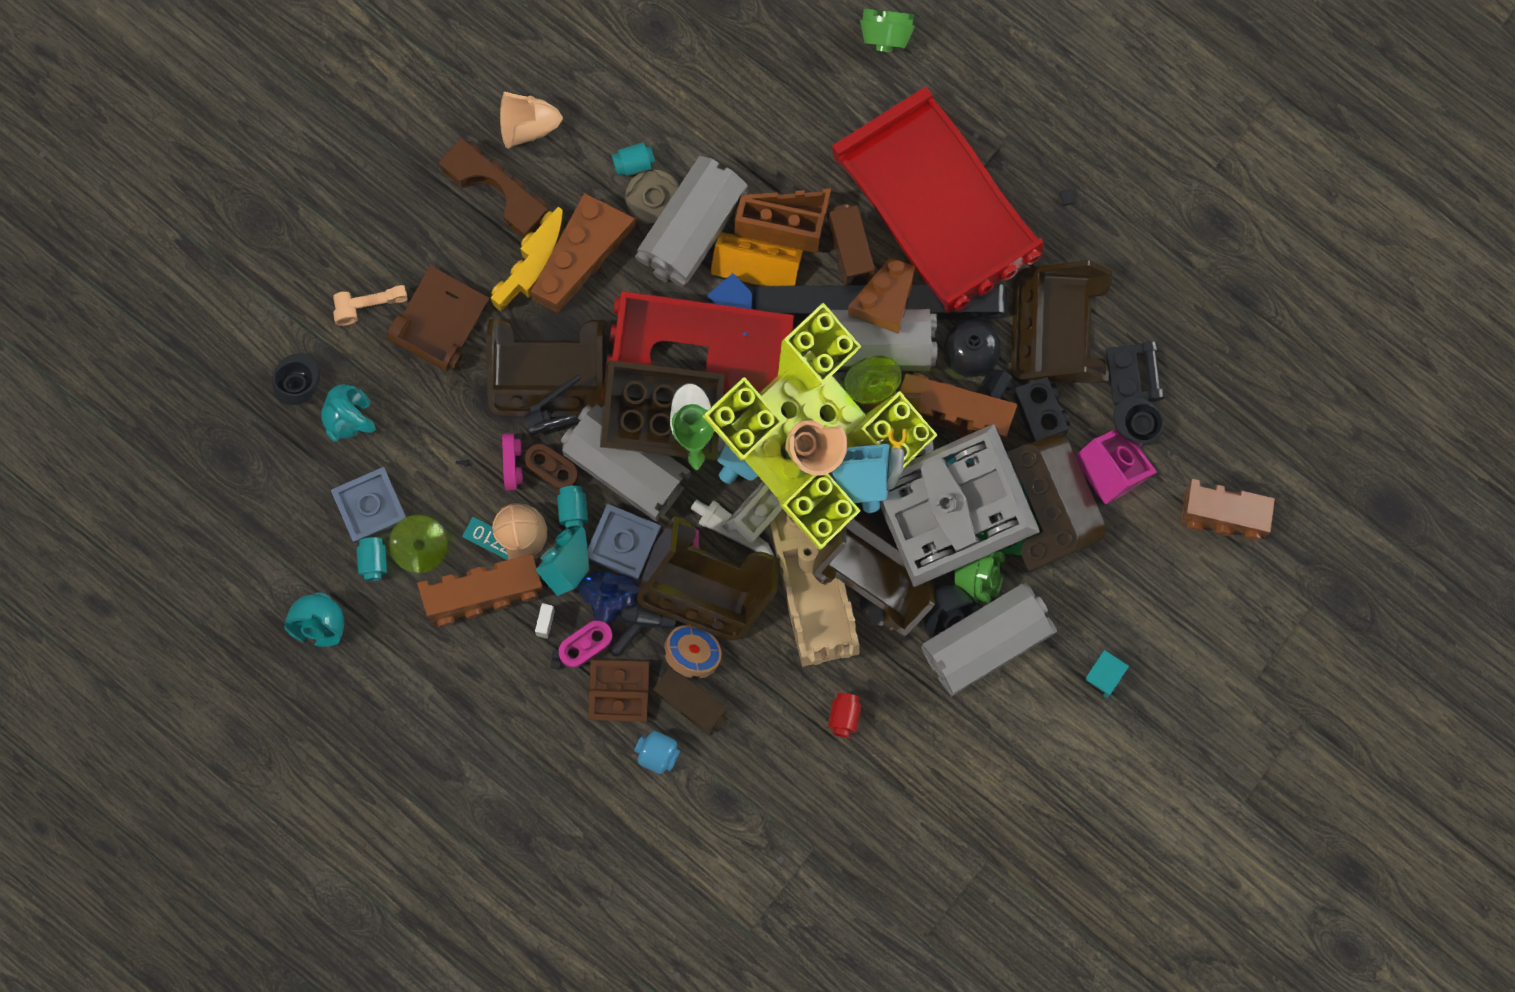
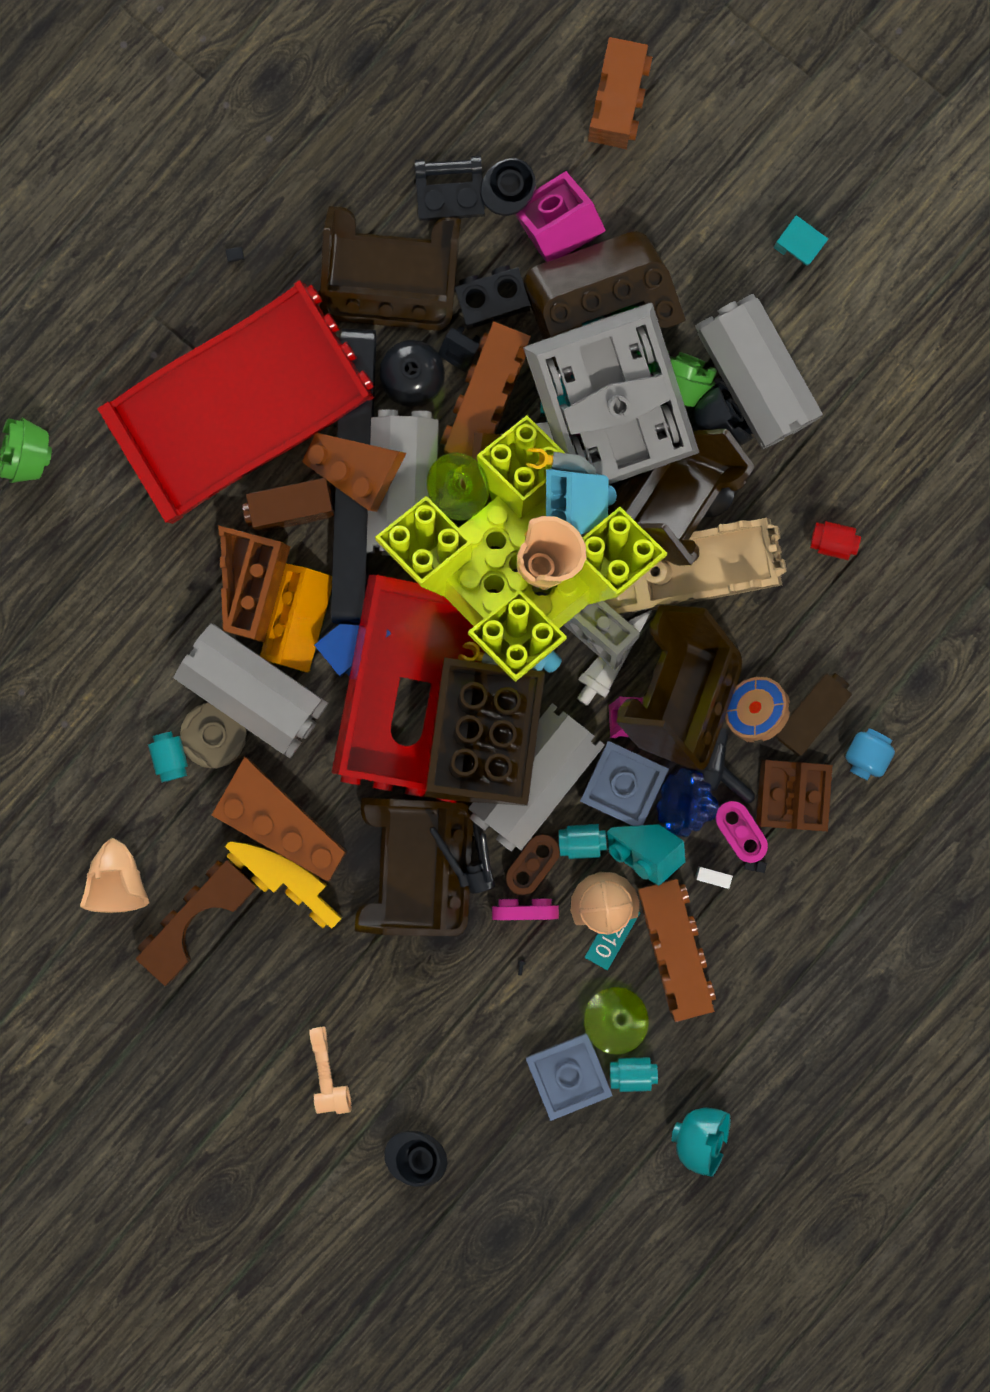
camera: 85 degrees left, 10 degrees up
teal helmet [321,384,376,442] -> none
reddish brown door [386,266,490,372] -> none
bright green hair [670,384,715,470] -> none

